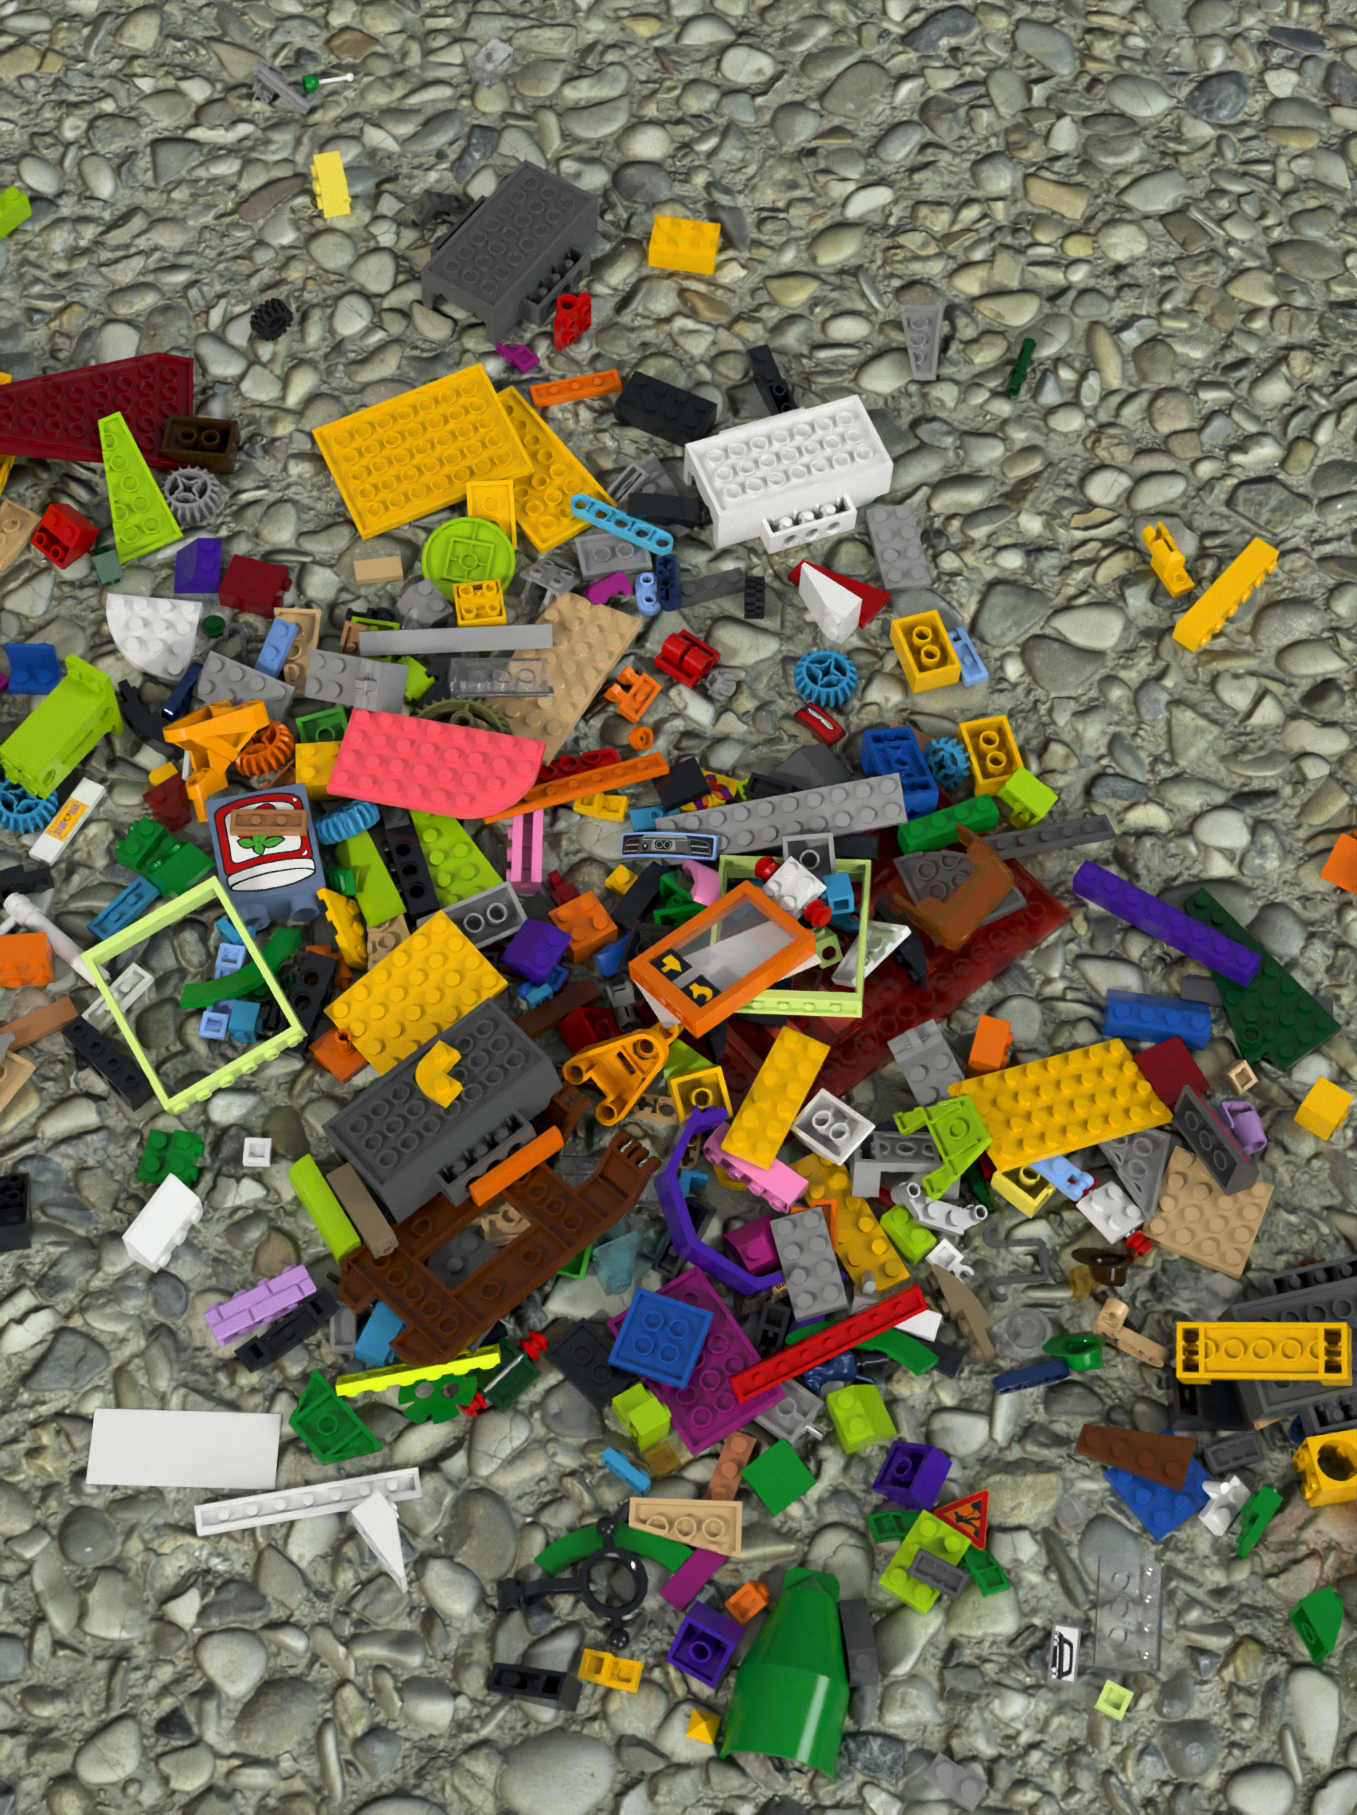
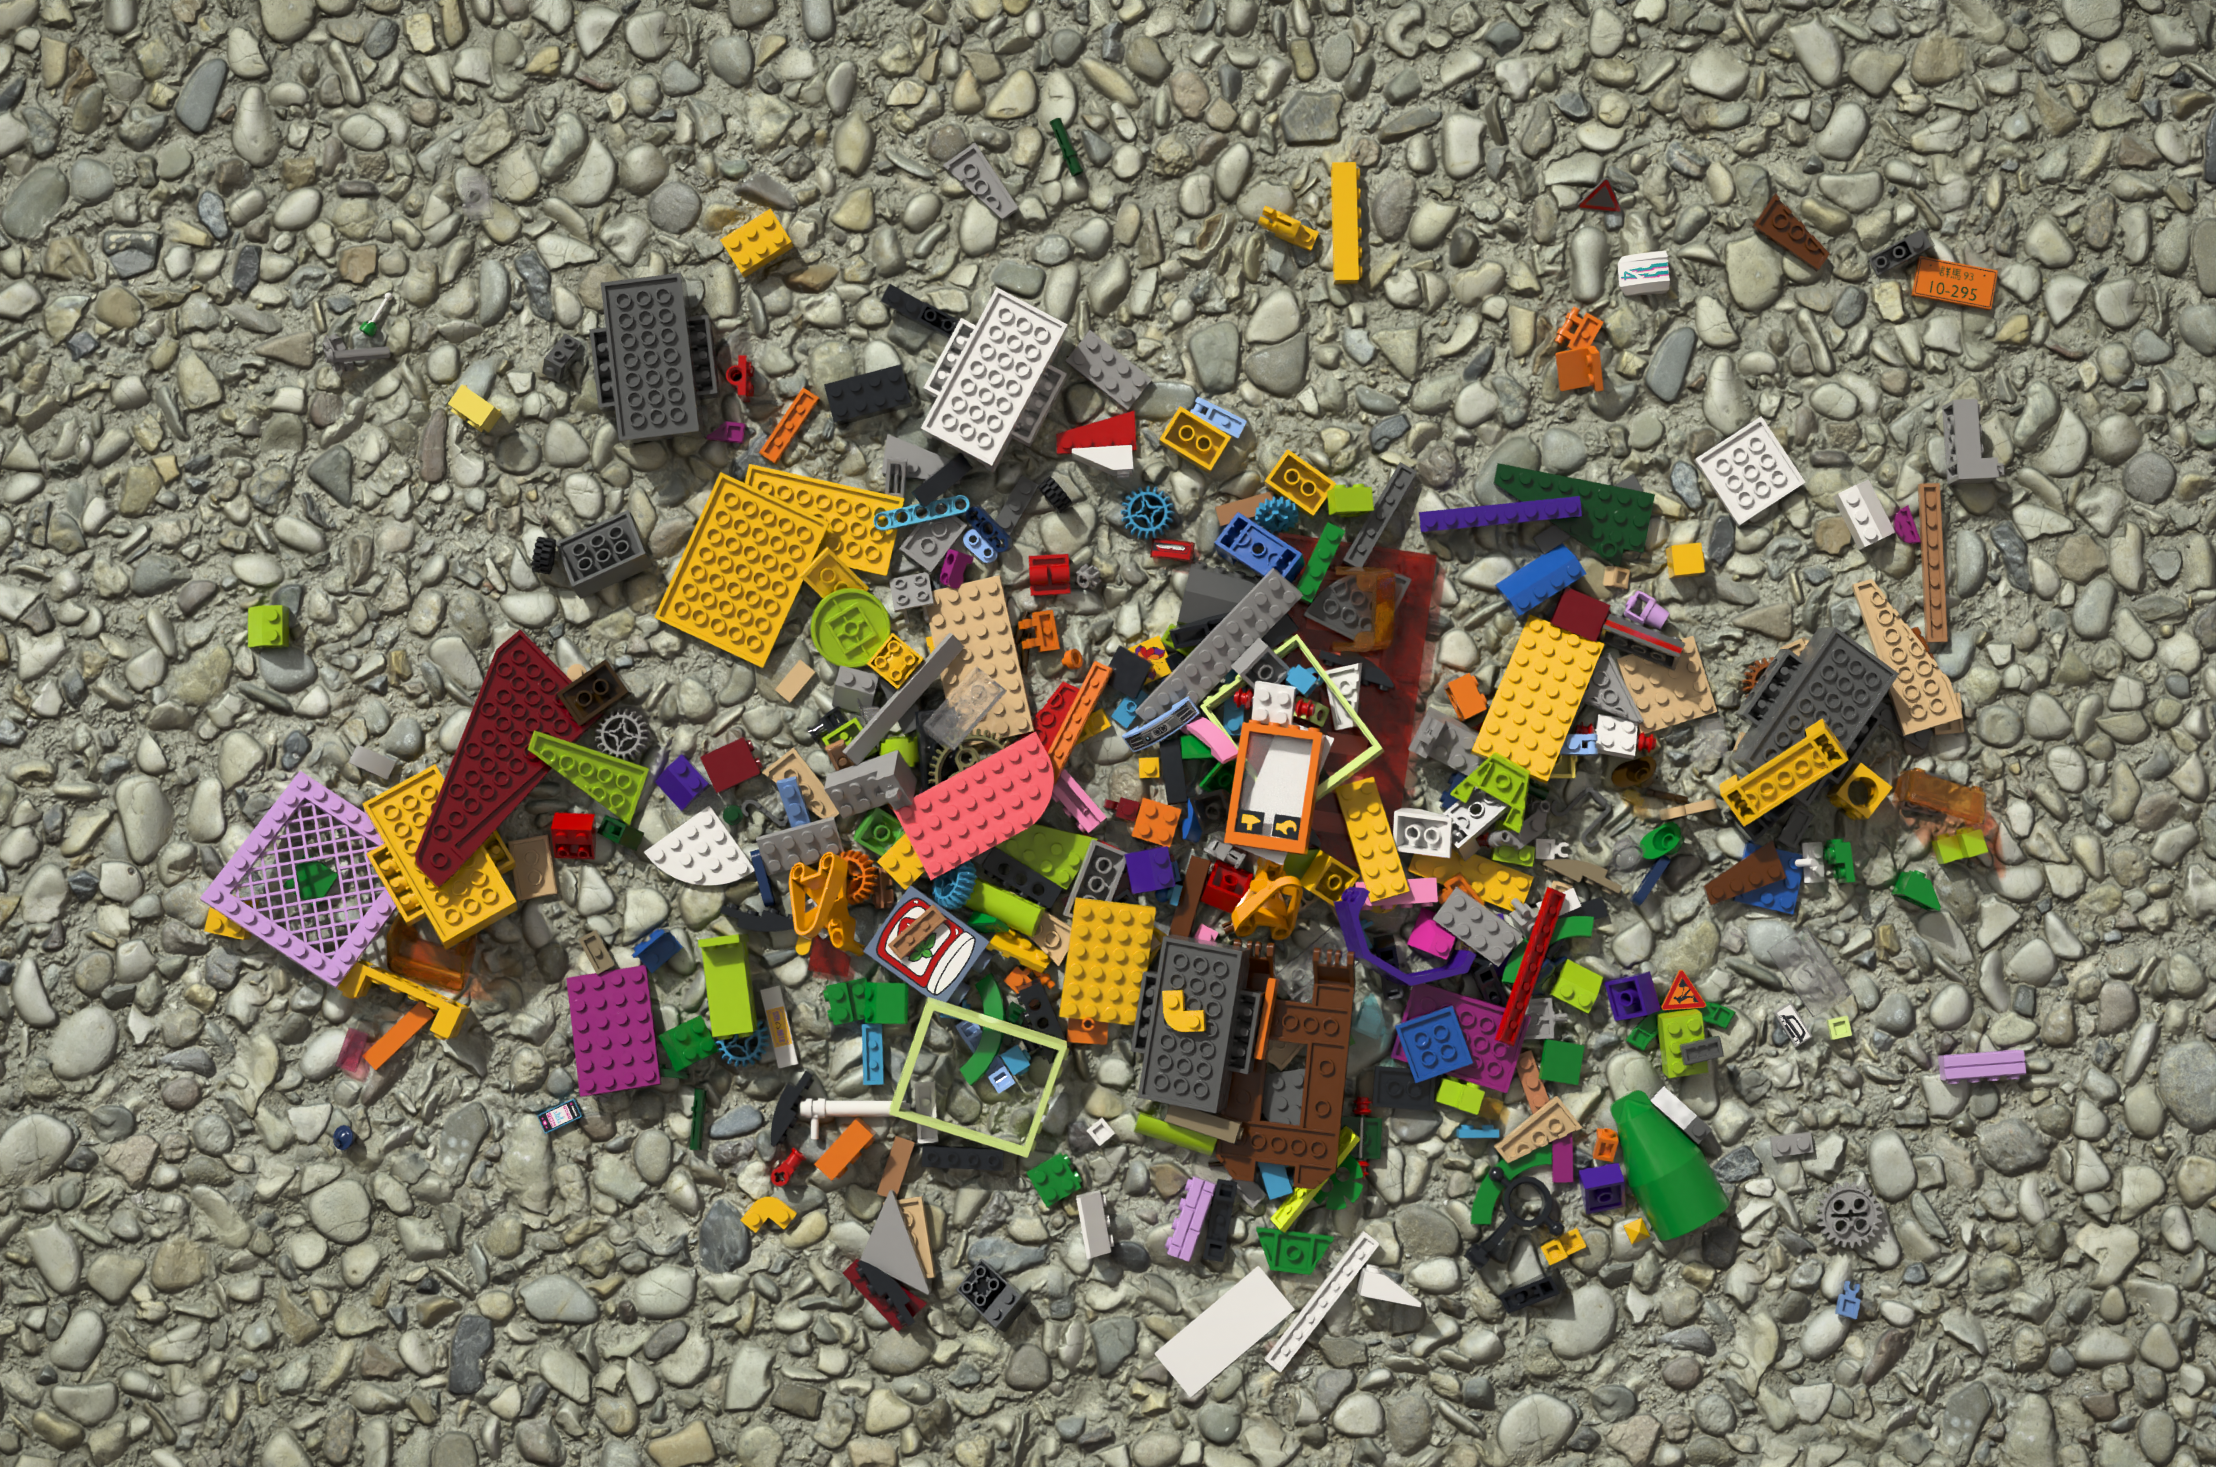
camera: 40 degrees left, 25 degrees up
none -> dark grey slope [556,510,653,599]

